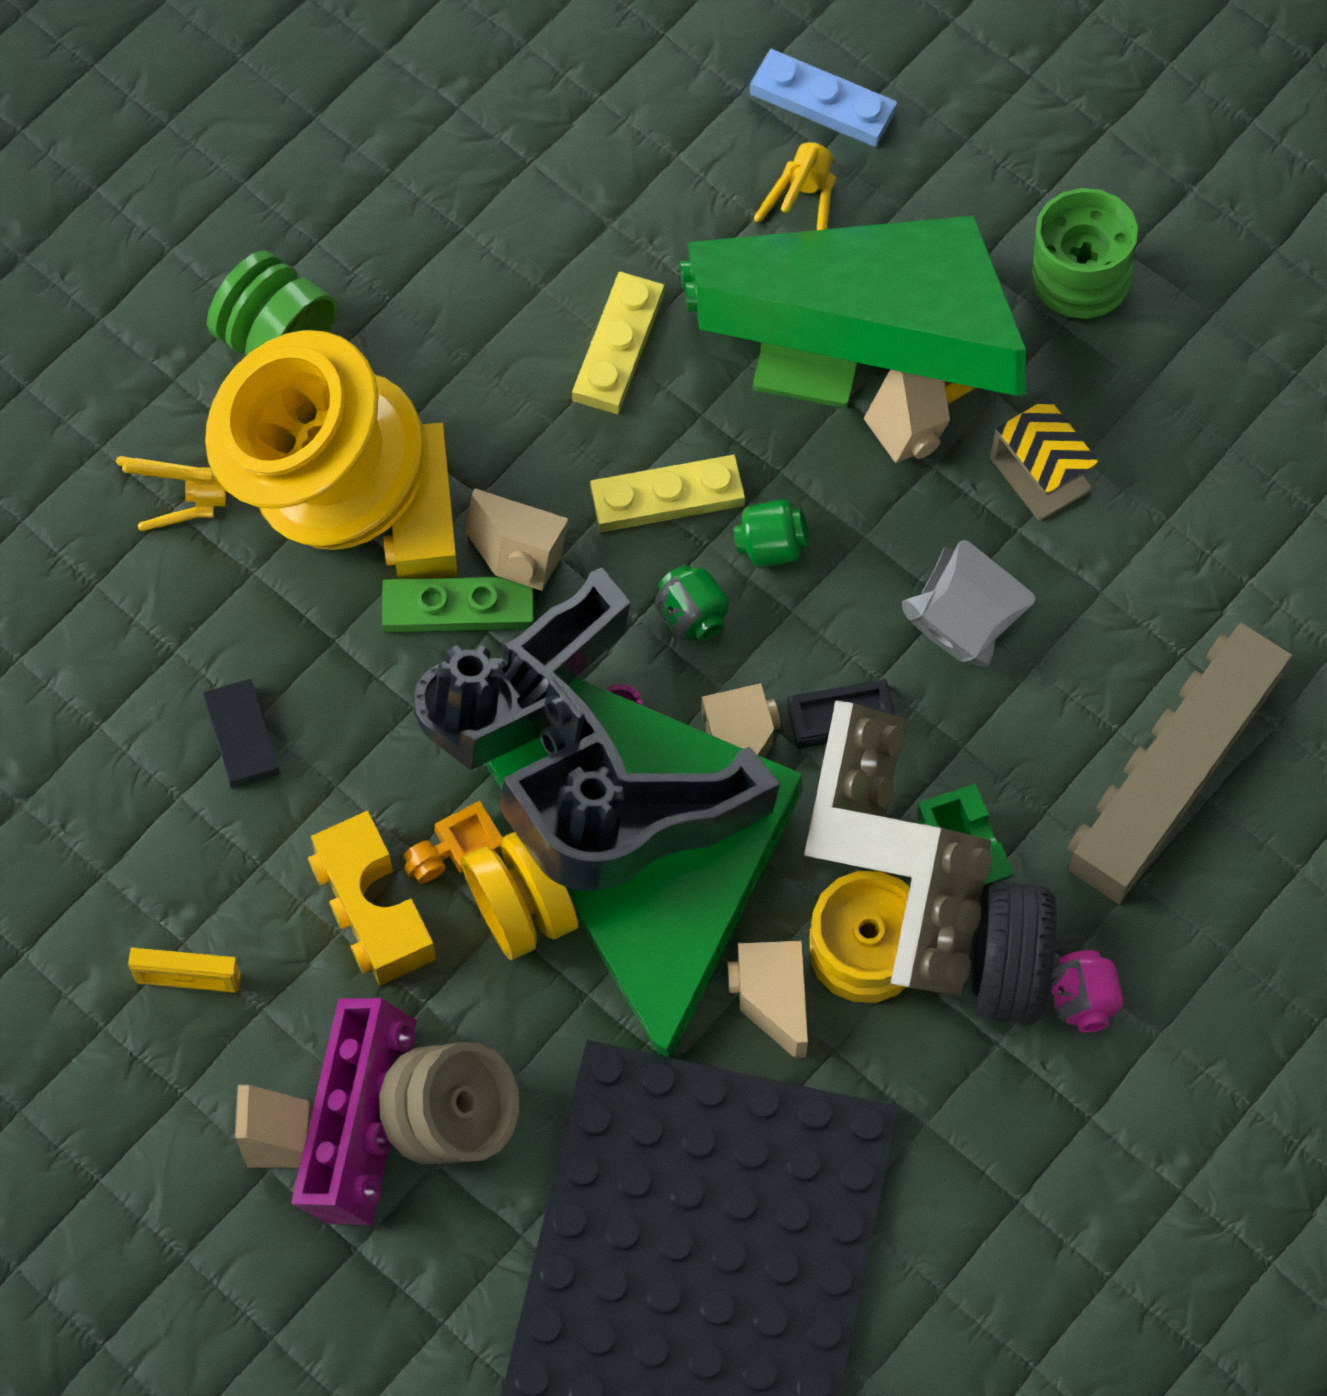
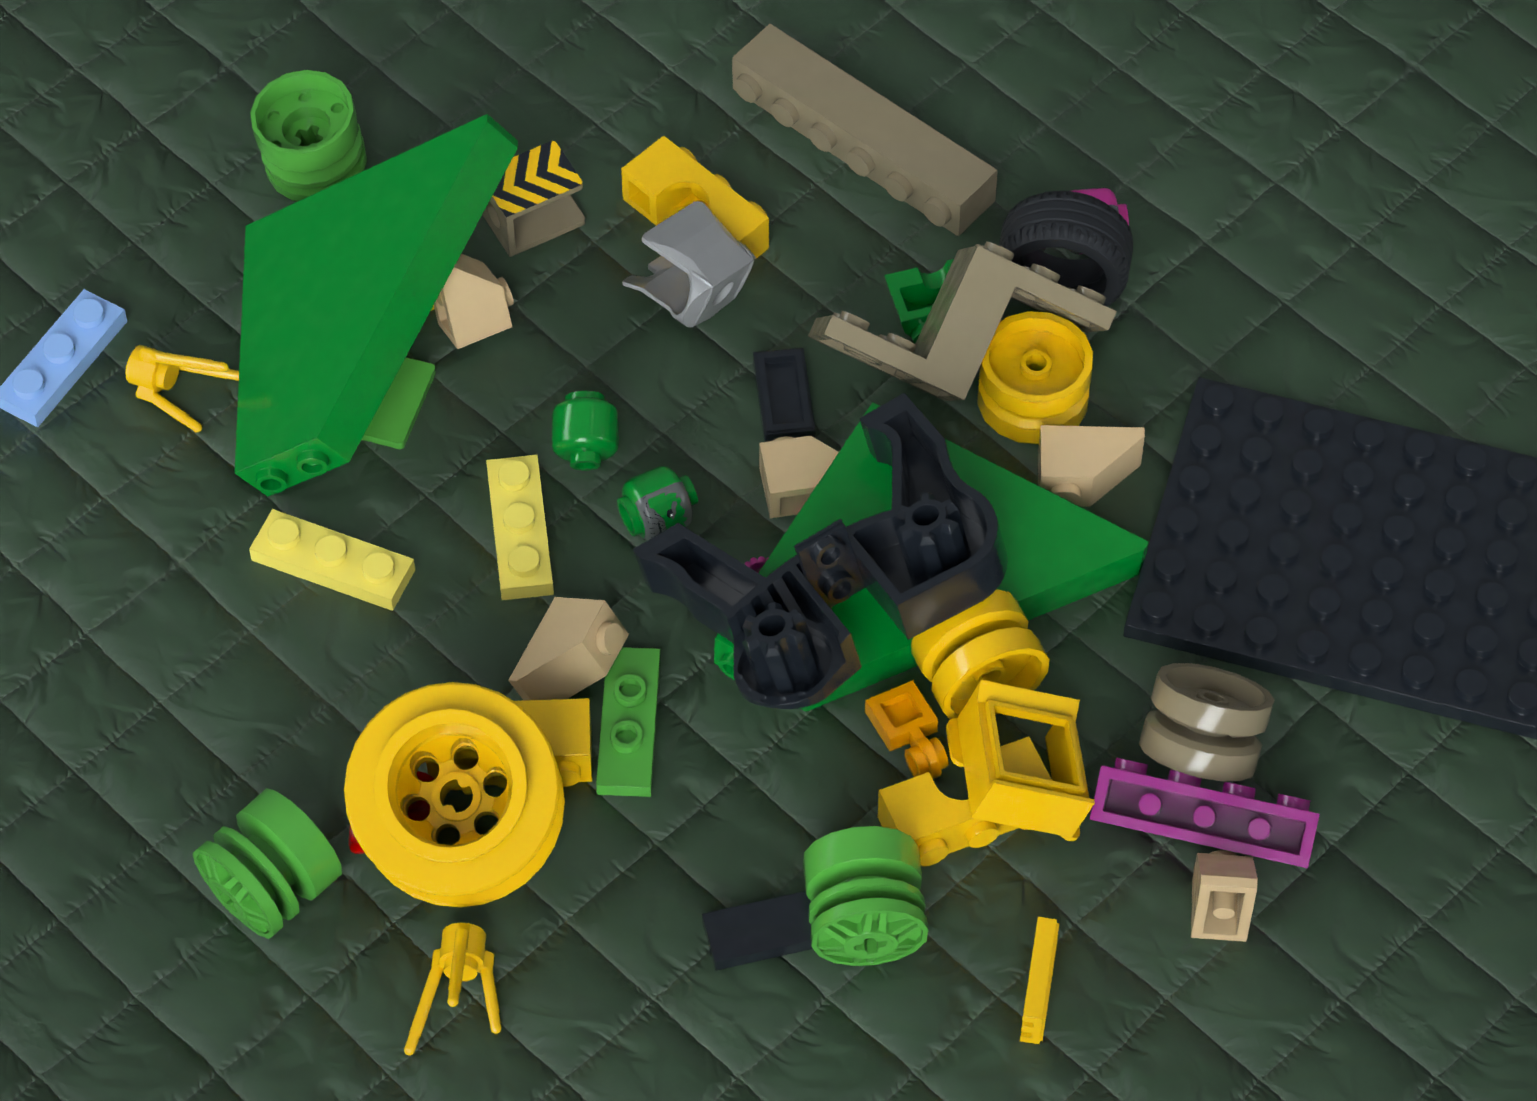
camera: 85 degrees left, 10 degrees down
none -> yellow arch [621,136,769,259]
none -> bright green wheel [803,826,928,966]
none -> yellow piece [946,679,1095,841]

